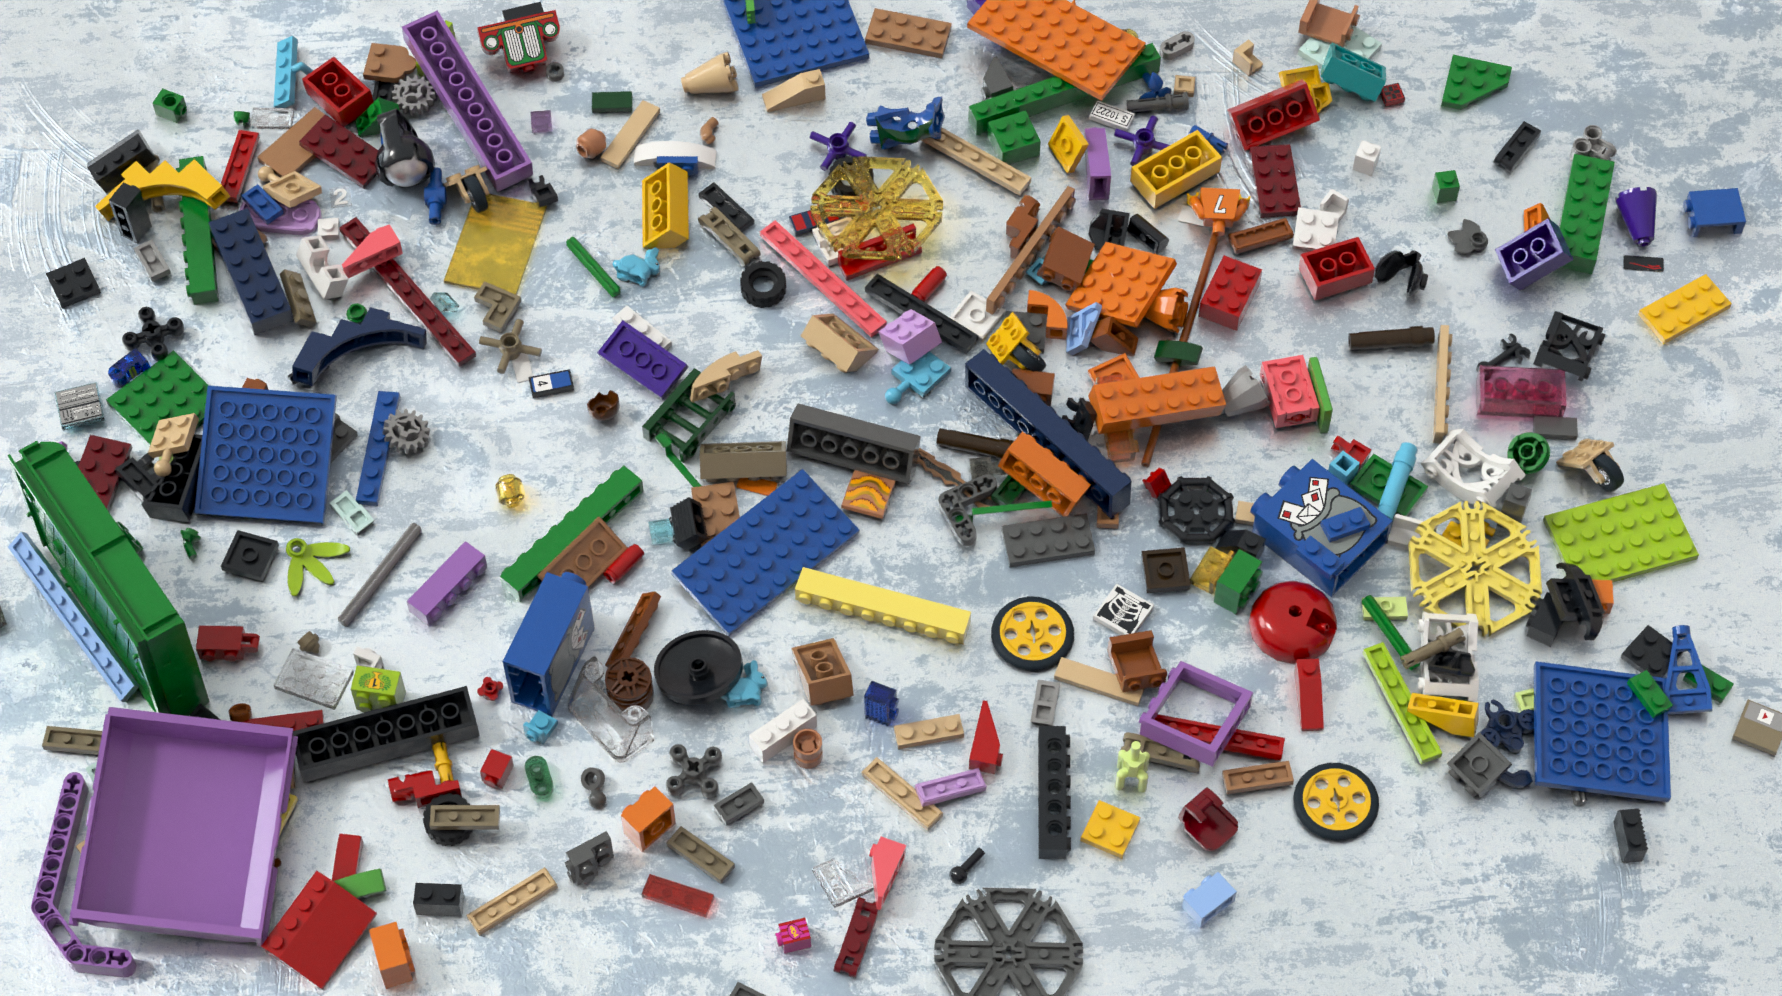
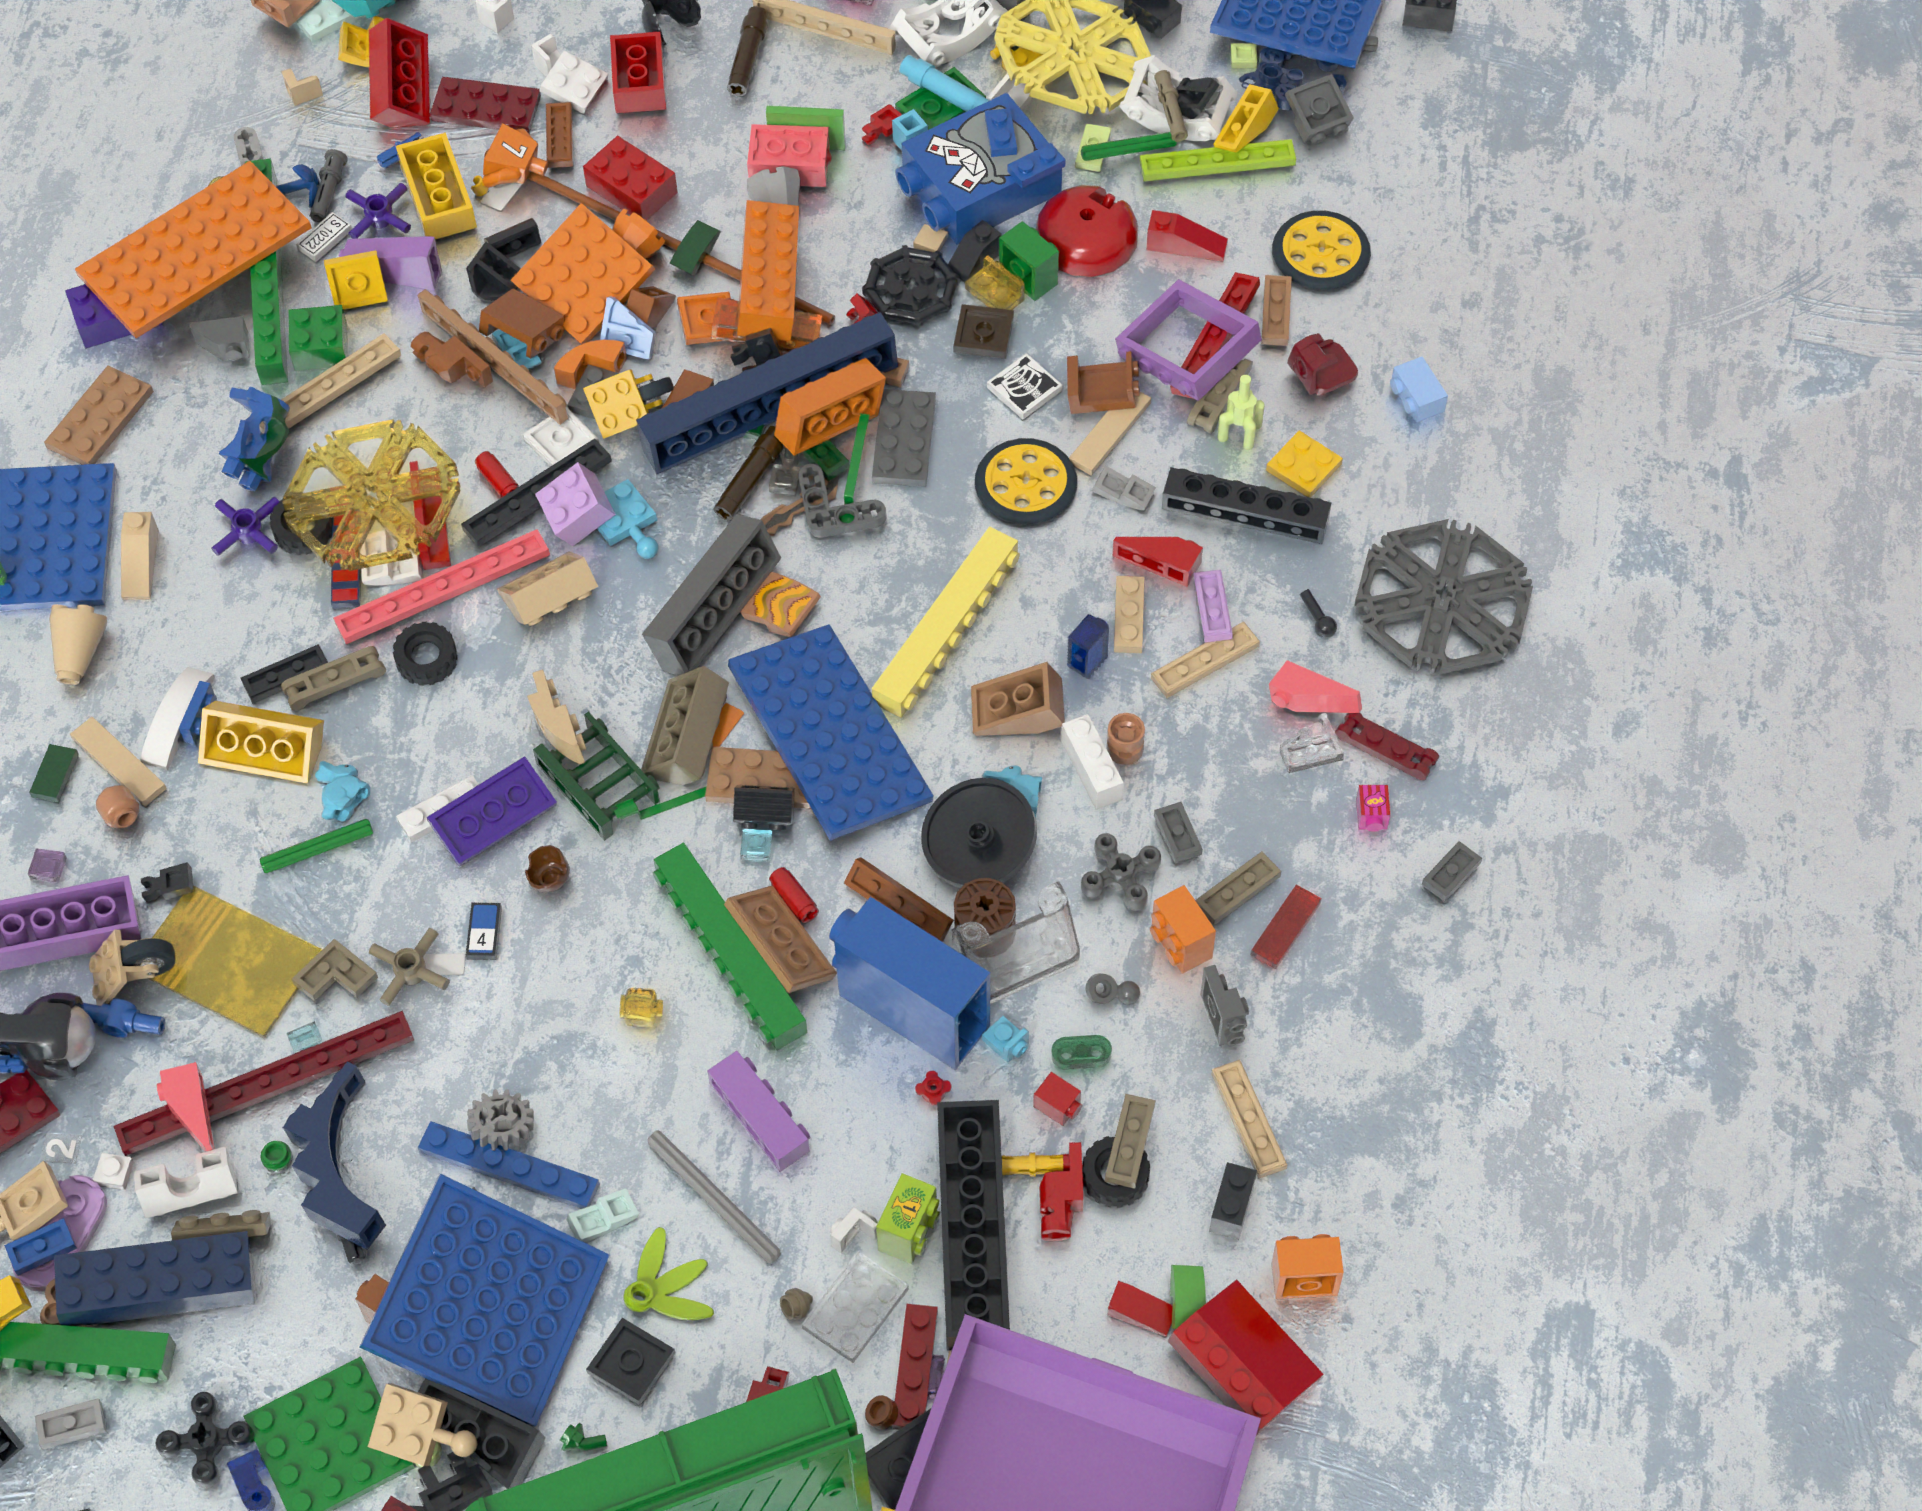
camera: 75 degrees left, 0 degrees up
medium nougat arm [700,117,719,145] -> none
tan tile [1174,75,1195,97] -> none

